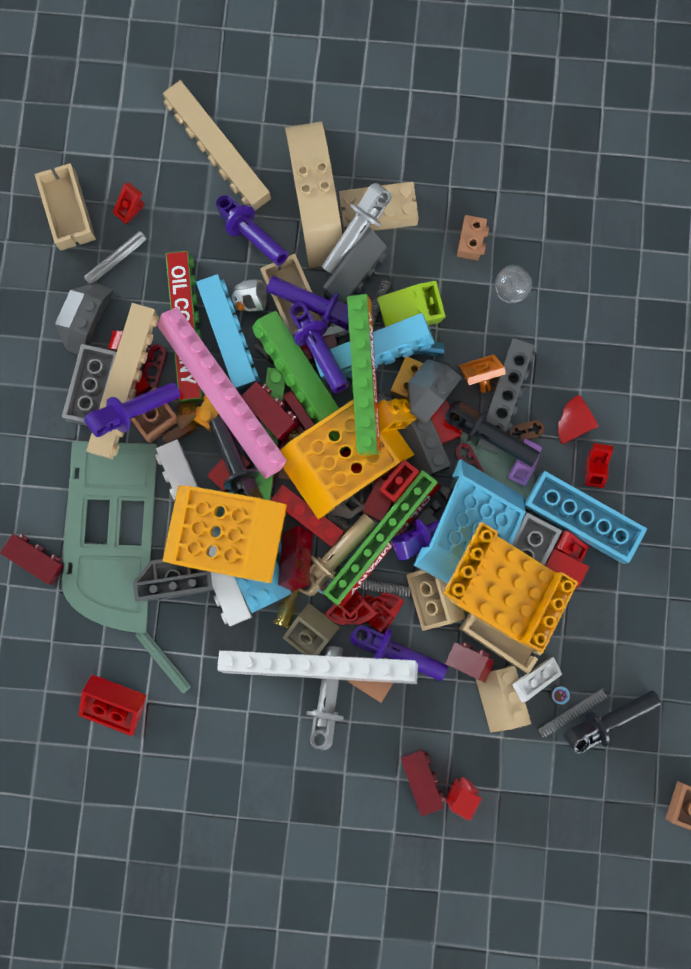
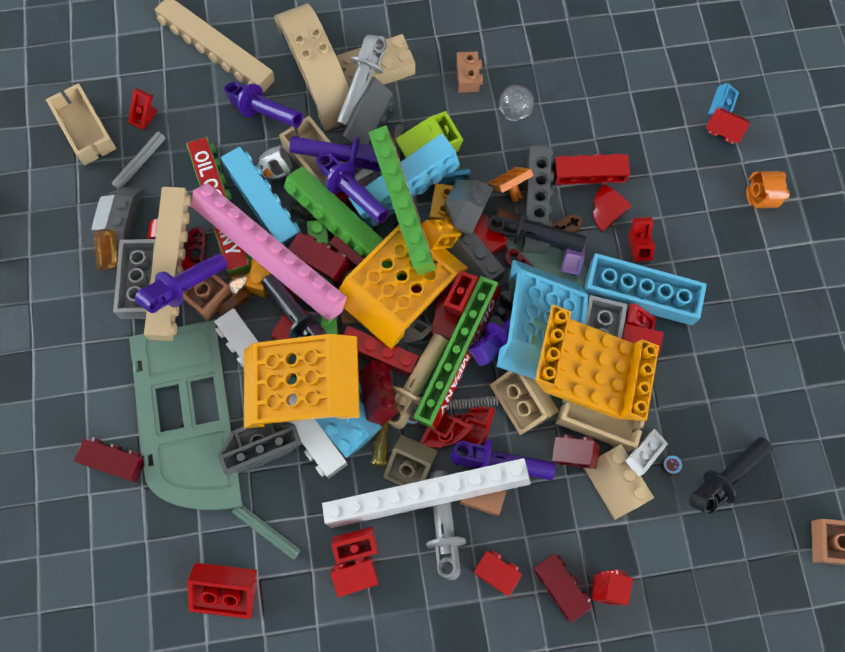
camera: 20 degrees left, 10 degrees down
light grey piece [539,688,608,737] -> none
none -> clear orange slope [94,229,118,271]
none -> red brick [330,556,378,597]
none -> red brick [331,526,378,564]
none -> red brick [472,550,522,597]
none -> red brick [553,153,630,185]

